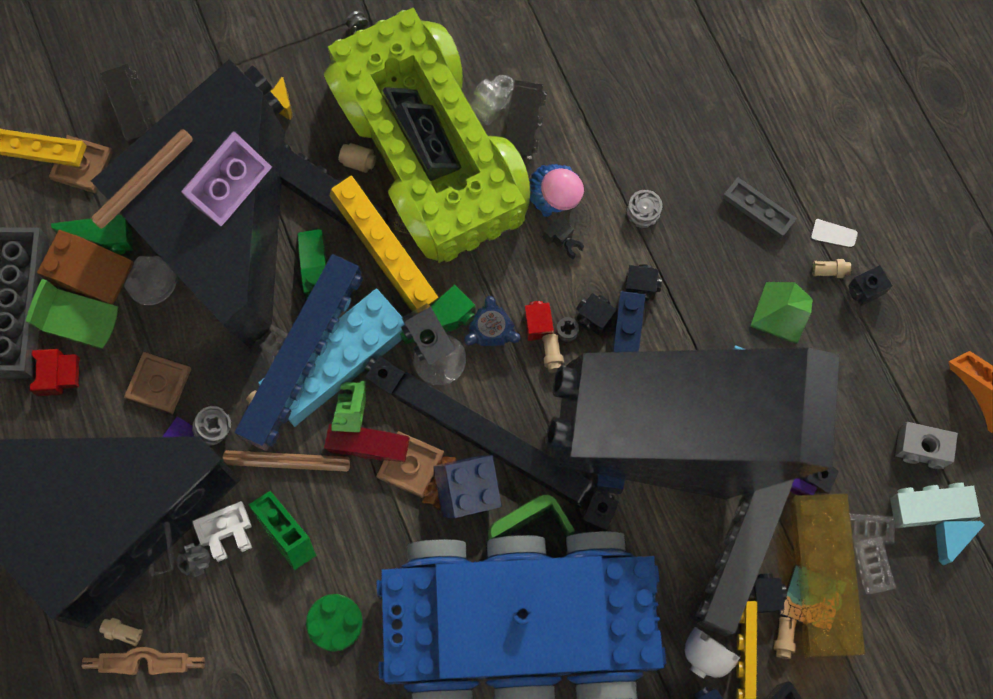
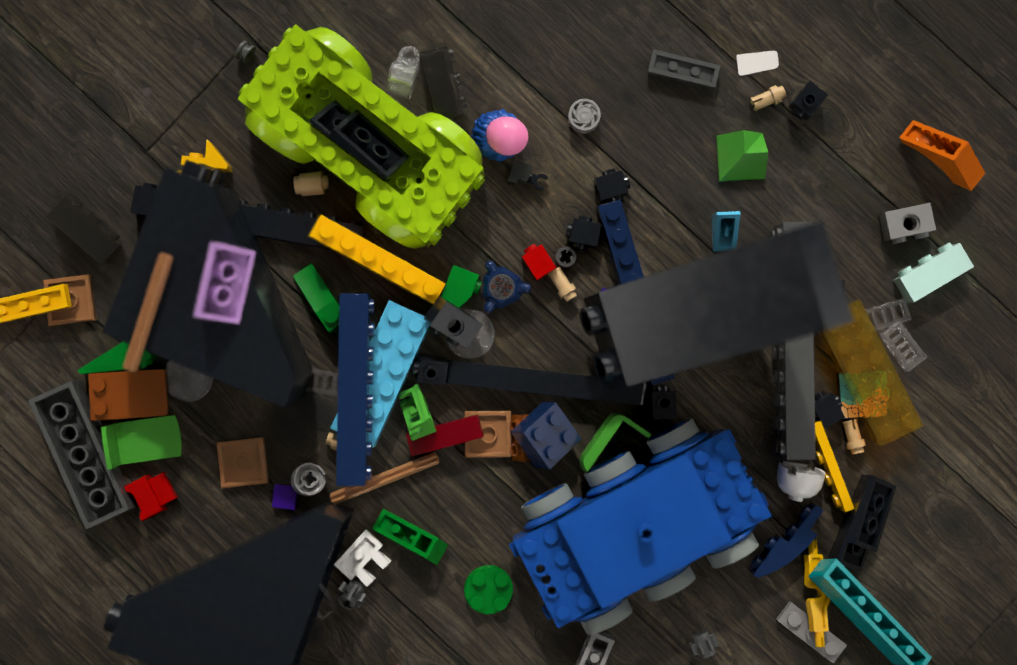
camera: 25 degrees left, 15 degrees up
medium azure slope [935,521,984,565] -> none

